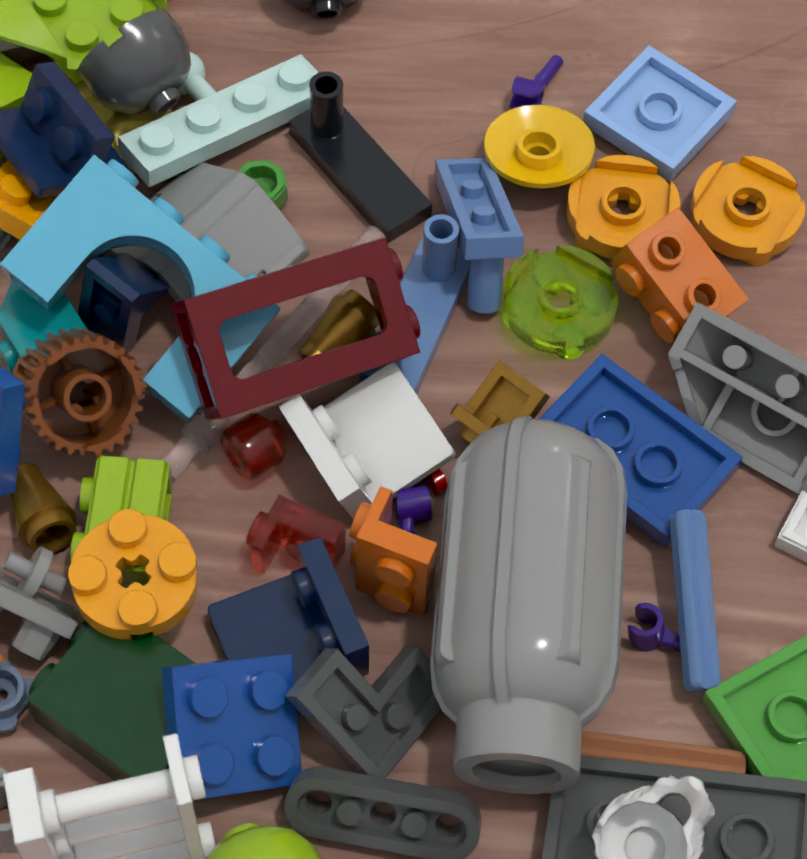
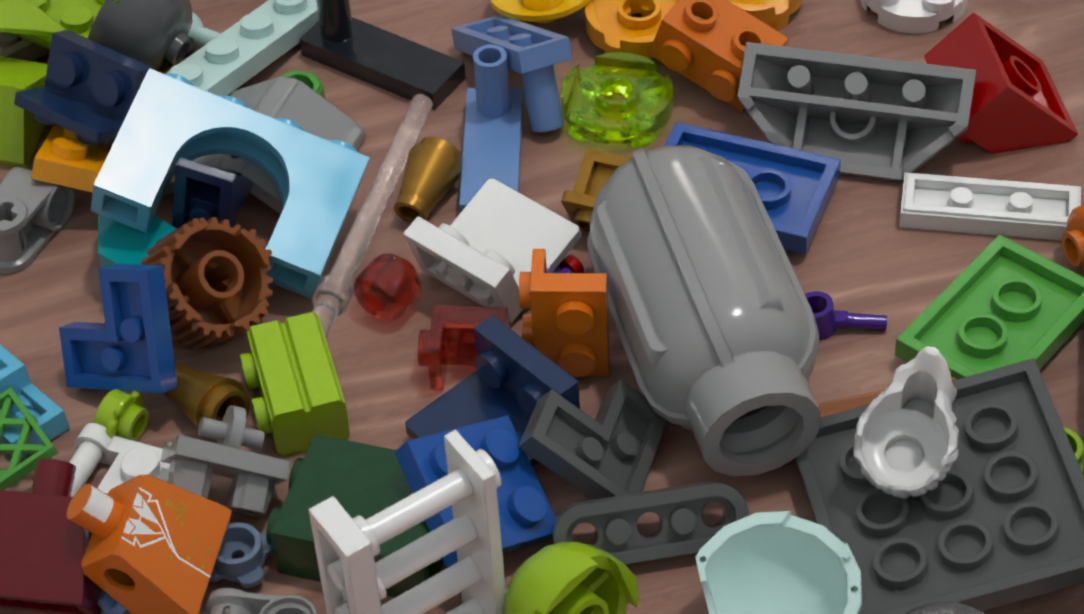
camera: 15 degrees left, 15 degrees down
light orange plate [68,509,198,640] -> none
dark red piece [169,237,421,420] -> none
medium blue axle [669,509,721,693] -> none

